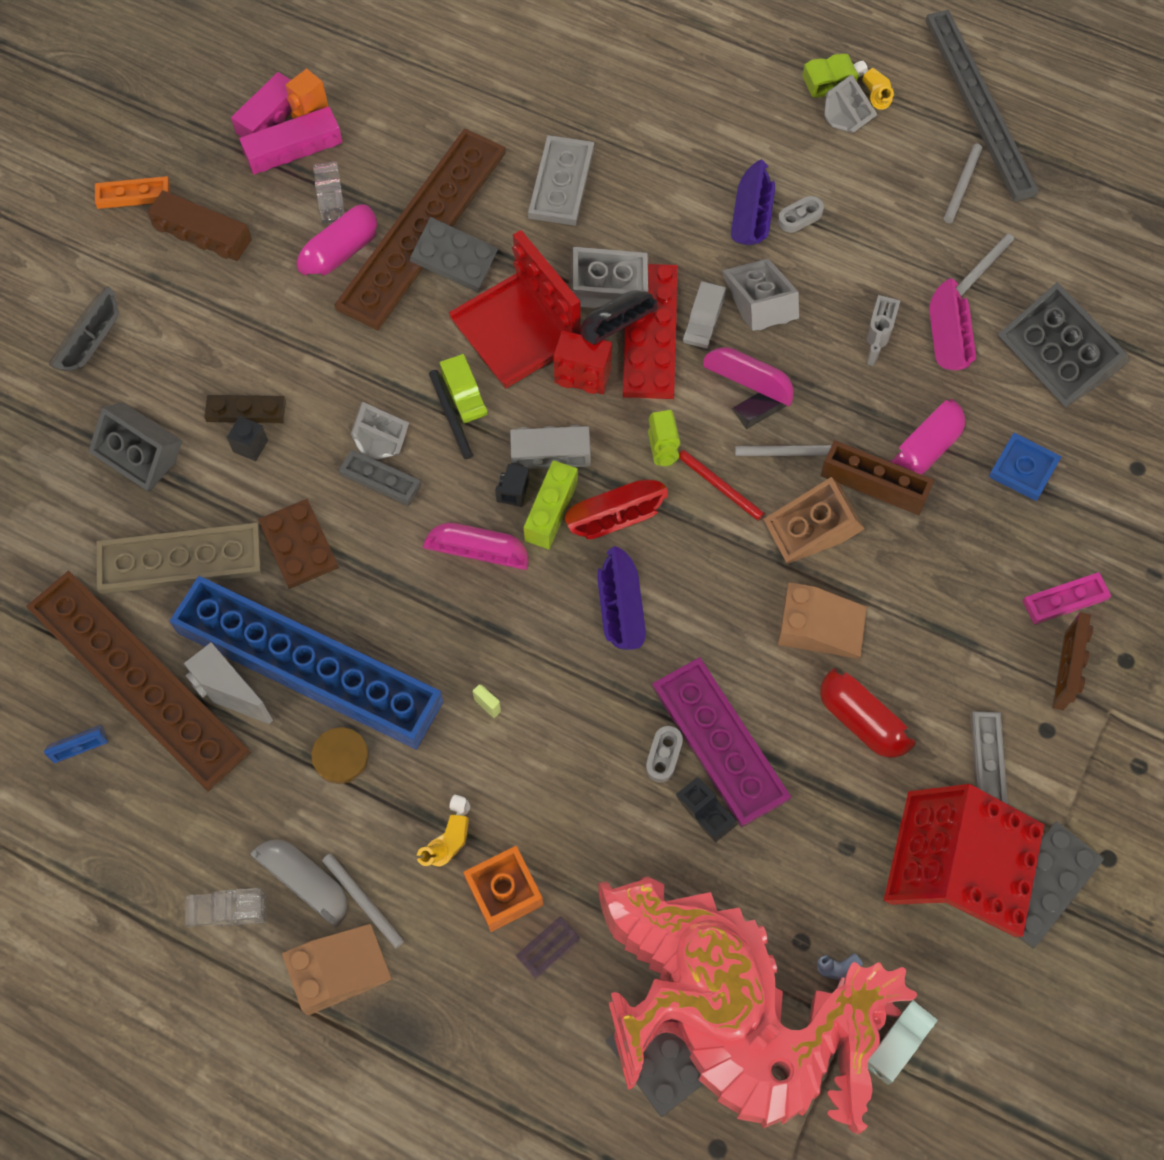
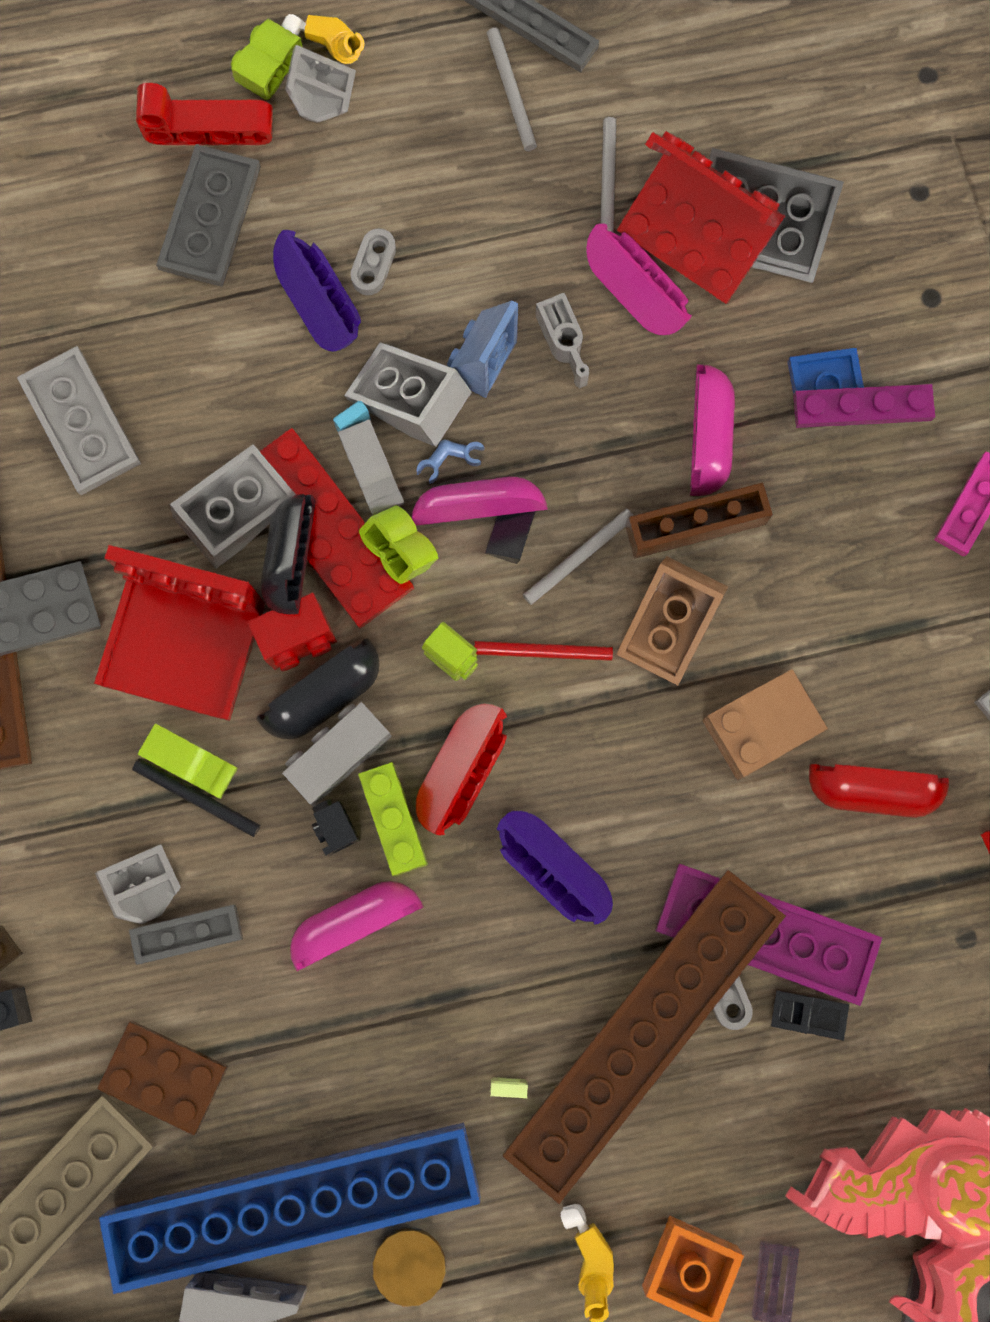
camera: 40 degrees left, 15 degrees up
none -> red beam [136,83,273,145]
none -> dark grey plate [156,144,261,287]
none -> black brick [256,638,380,739]
none -> medium azure tile [333,401,371,432]
none -> lime brick [359,505,439,584]
none -> medium blue arm [417,439,484,484]
none -> medium blue slope [447,301,518,398]
none -> reddish brown plate [502,869,786,1204]
none -> red bracket [617,131,785,304]
none -> magenta plate [793,384,935,428]

